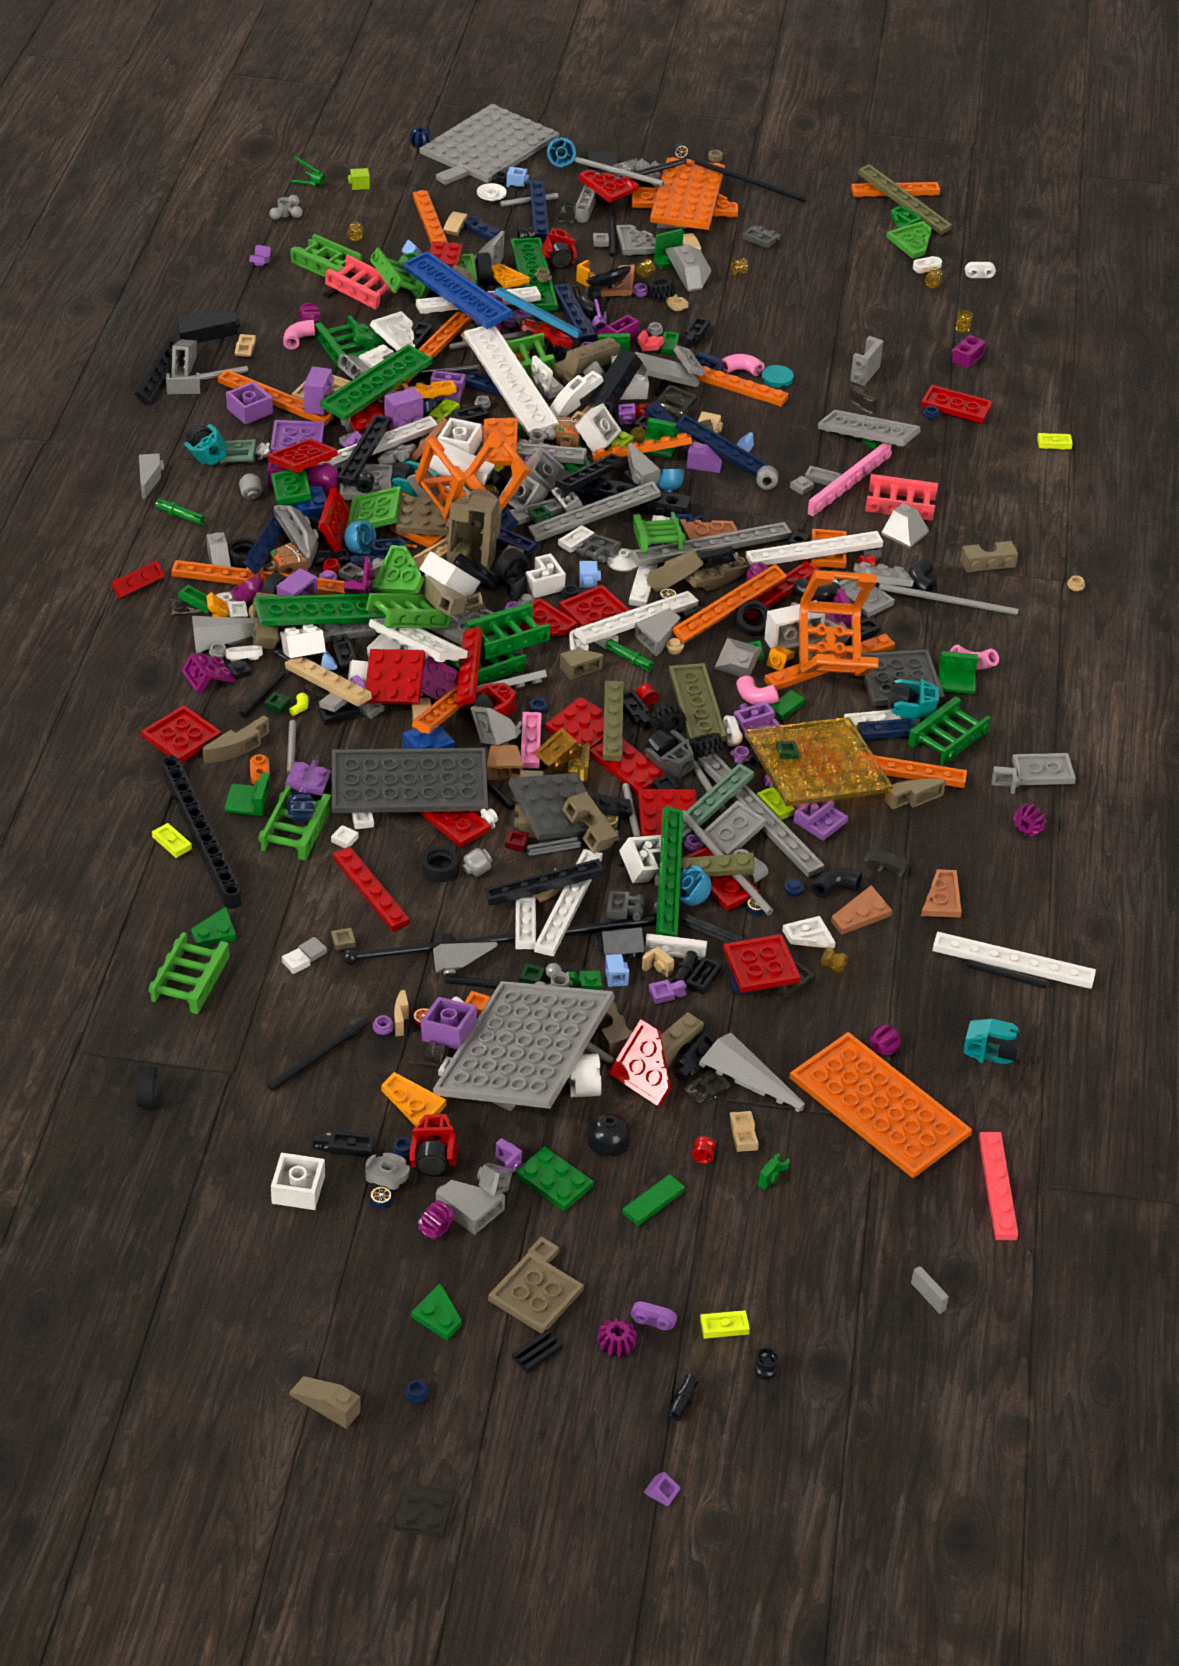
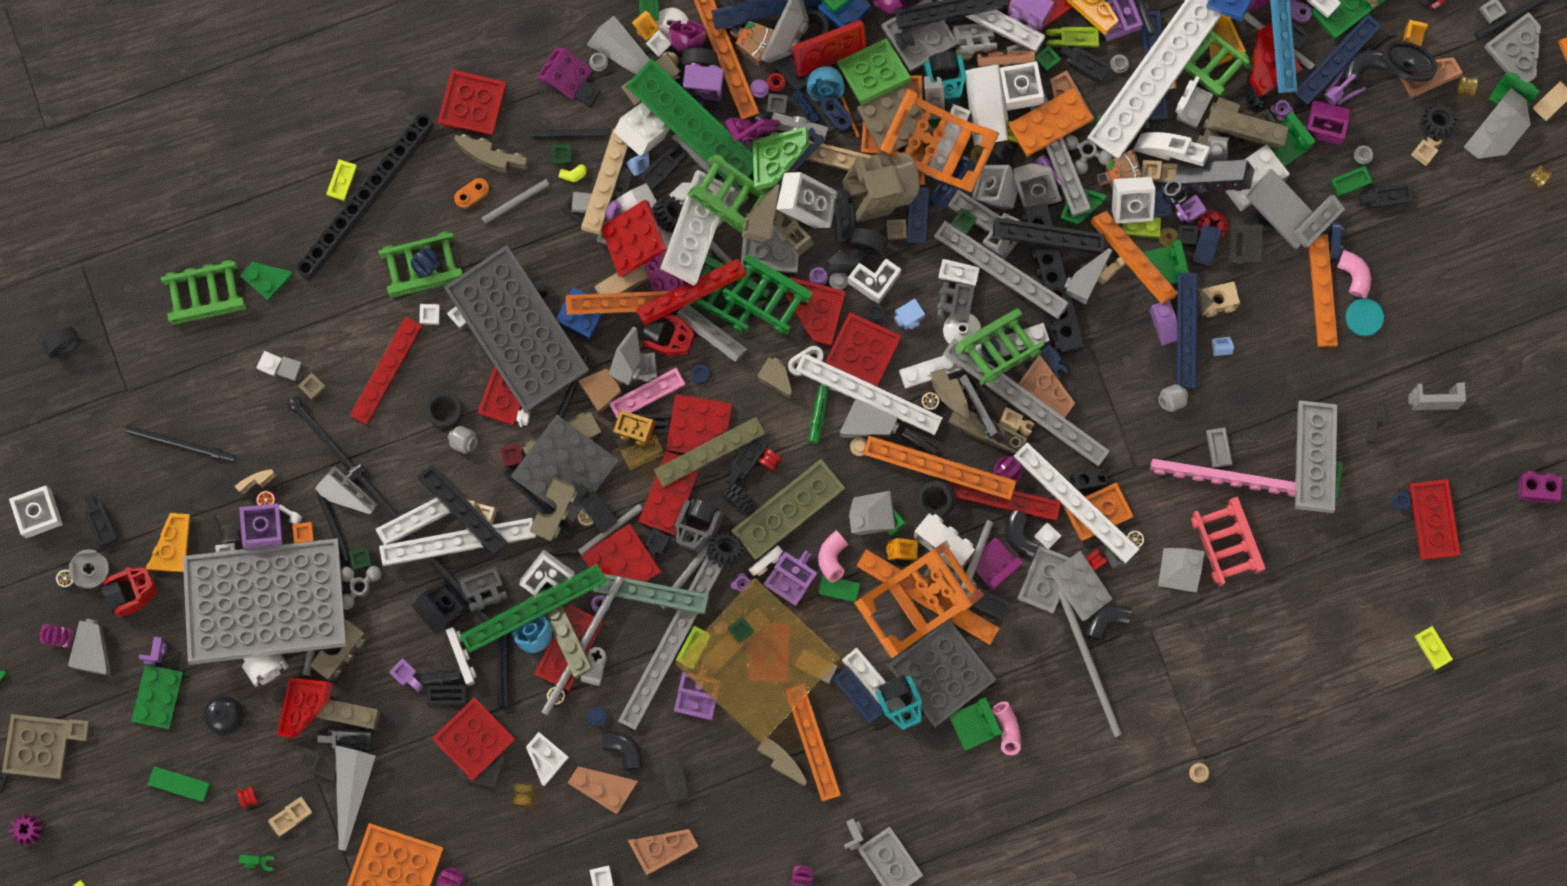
camera: 65 degrees right, 35 degrees up
green bracket [224,773,270,816] -> none
white plate [225,645,263,662] -> none
medium lavender plate [285,760,332,796] -> none
medium lavender plate [373,1015,394,1035] -> none
dark blue plate [392,1137,411,1158] -> none
dark blue plate [423,398,439,413] -> none
light grey slope [477,1163,513,1196] -> none
green plate [566,971,602,990] -> none
light blue brick [605,954,629,987] -> none
medium lavender plate [631,1301,677,1330] -> none
medium lavender plate [633,283,648,297] -> none
coral bracket [637,330,665,351] -> none
tan bracket [642,946,674,977] -> none
dark azure cylinder [656,469,684,492] -> none
light grey plate [704,800,767,855] -> none
light grey plate [790,476,814,495] -> none
green fence [908,696,991,766] -> none
dark tan arch [960,541,1018,572] -> none

